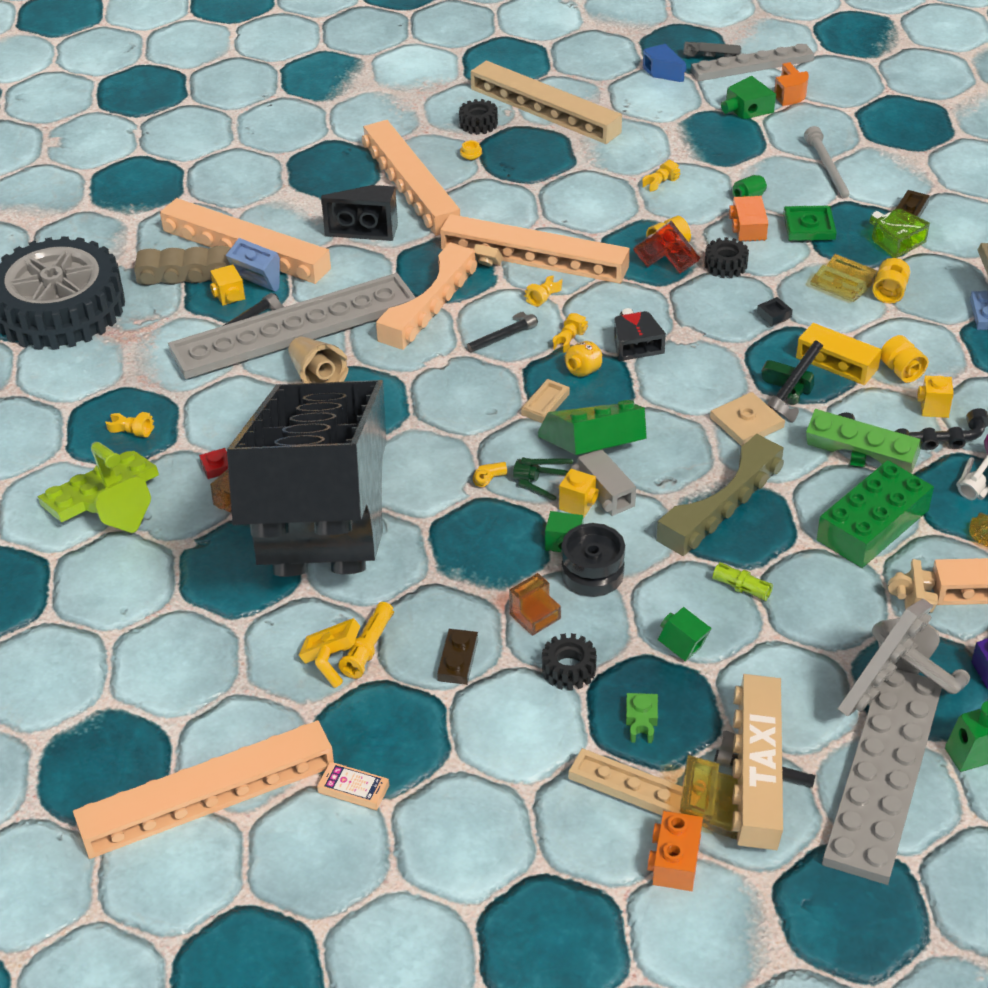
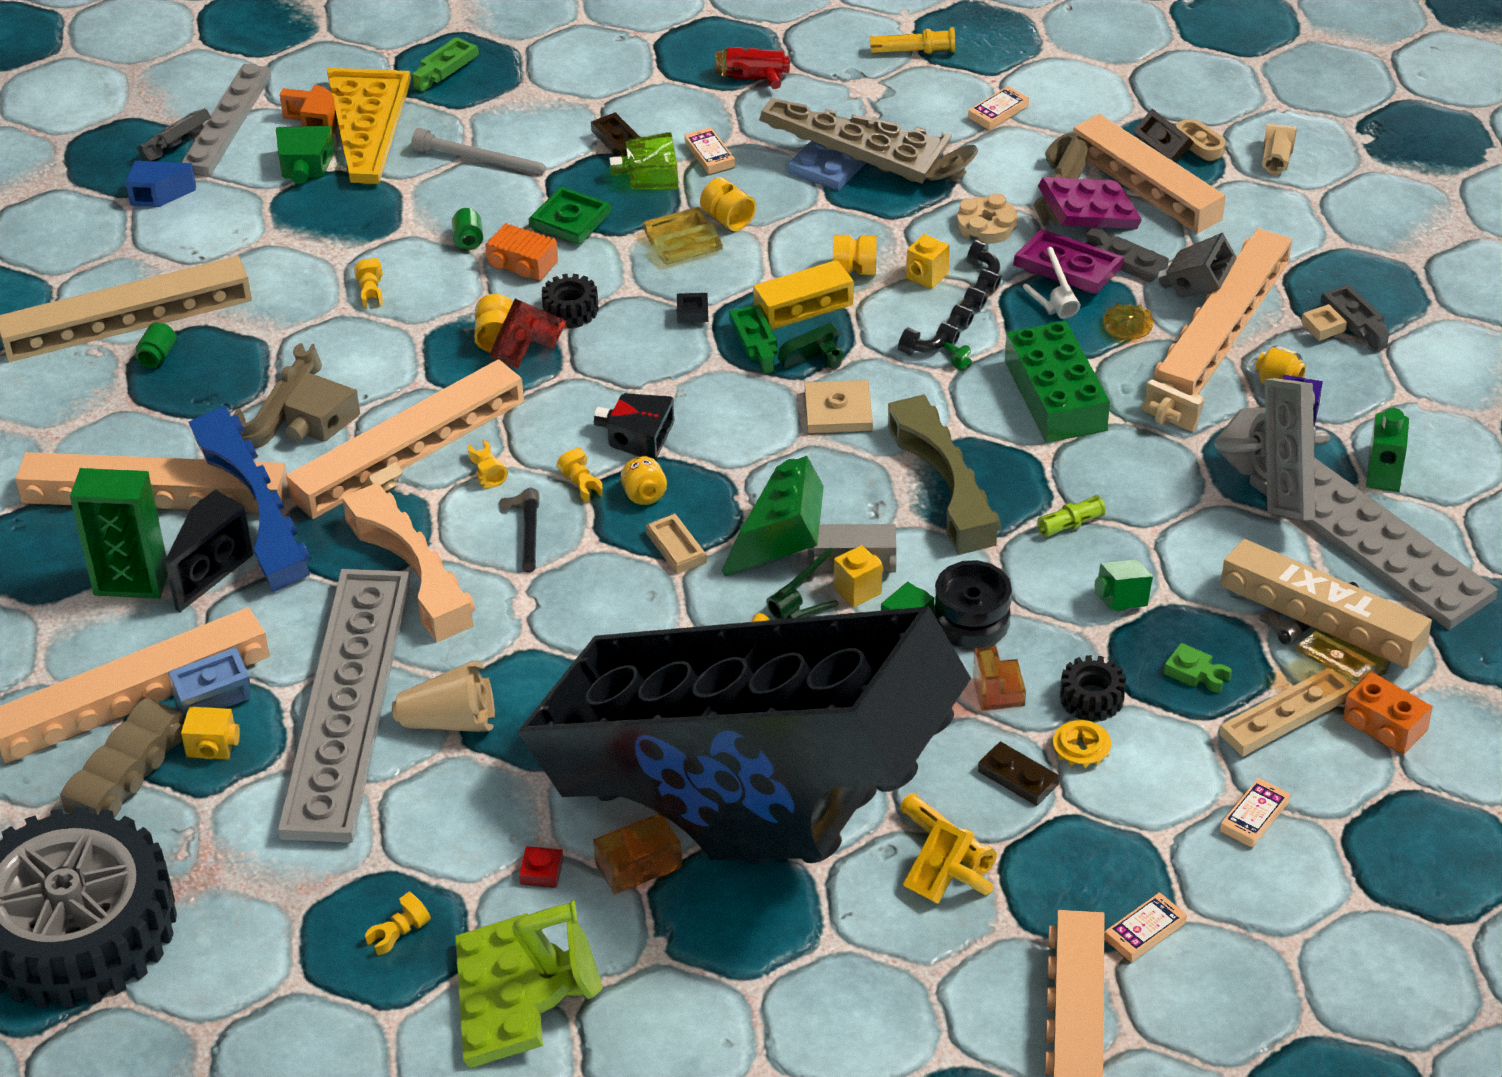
camera: 60 degrees left, 0 degrees up
black piece [223,293,284,326] -> none
black tyre [459,99,498,135] -> none
yellow plate [460,140,482,160] -> none
black piece [767,340,823,423] -> none
bright green arch [806,409,920,473] -> none
none -> green brick [70,468,168,599]
none -> green brick [135,322,177,368]
none -> blue arch [188,405,311,592]
none -> dark tan piece [232,343,322,448]
none -> dark tan torso [284,372,360,443]
none -> yellow wing [327,68,411,184]
none -> bright green hinge [412,37,479,92]
none -> tile [684,127,735,175]
none -> green hinge [729,305,778,374]
none -> yellow gear [1053,720,1111,769]
none -> tile [1220,778,1291,848]

